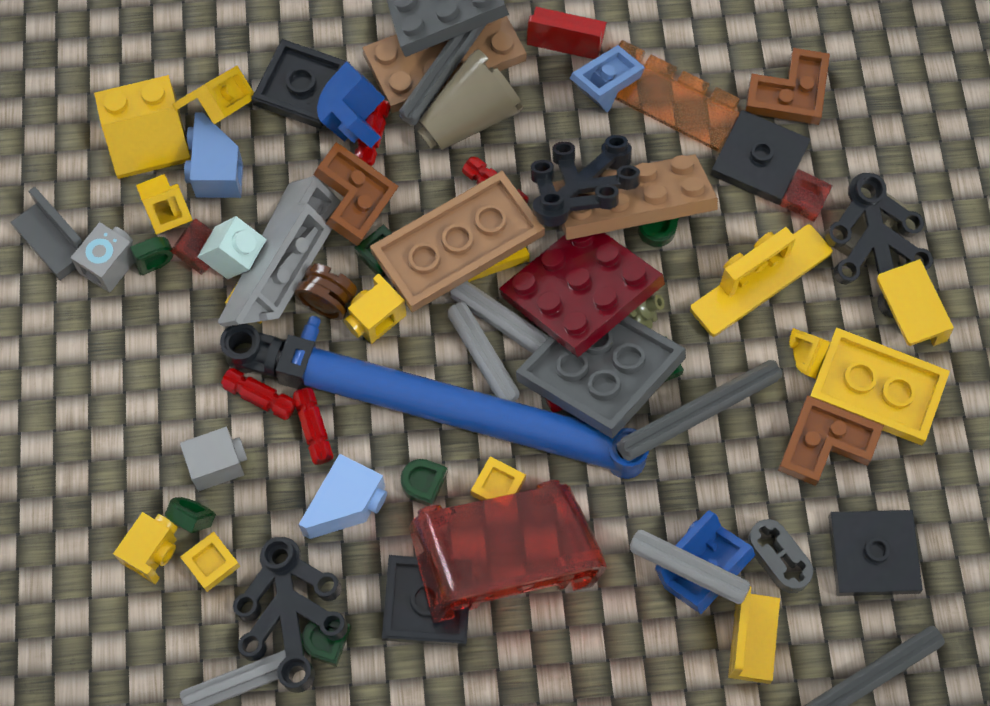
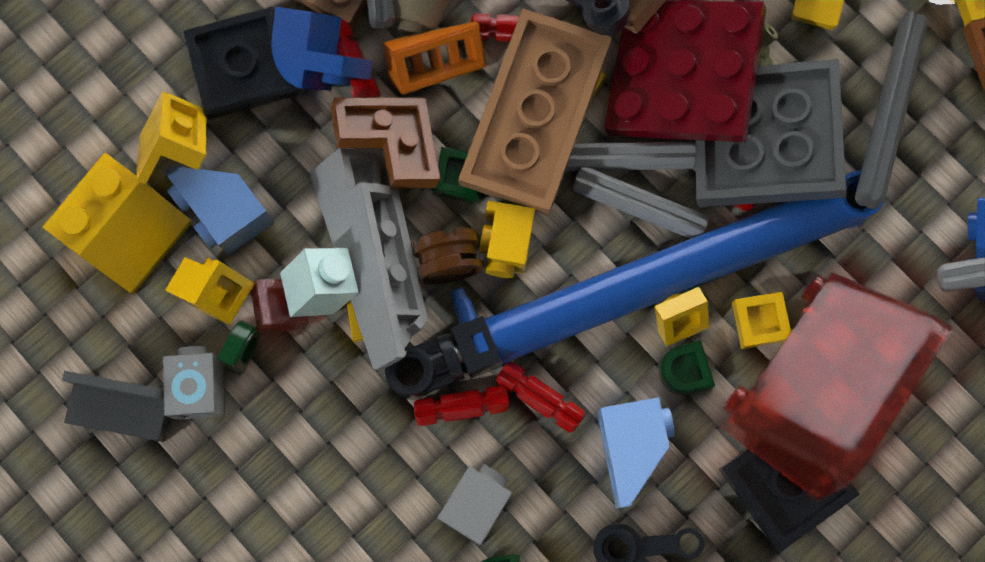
camera: 35 degrees left, 10 degrees up
none -> orange slope [382,22,487,95]
none -> yellow plate [654,287,710,347]

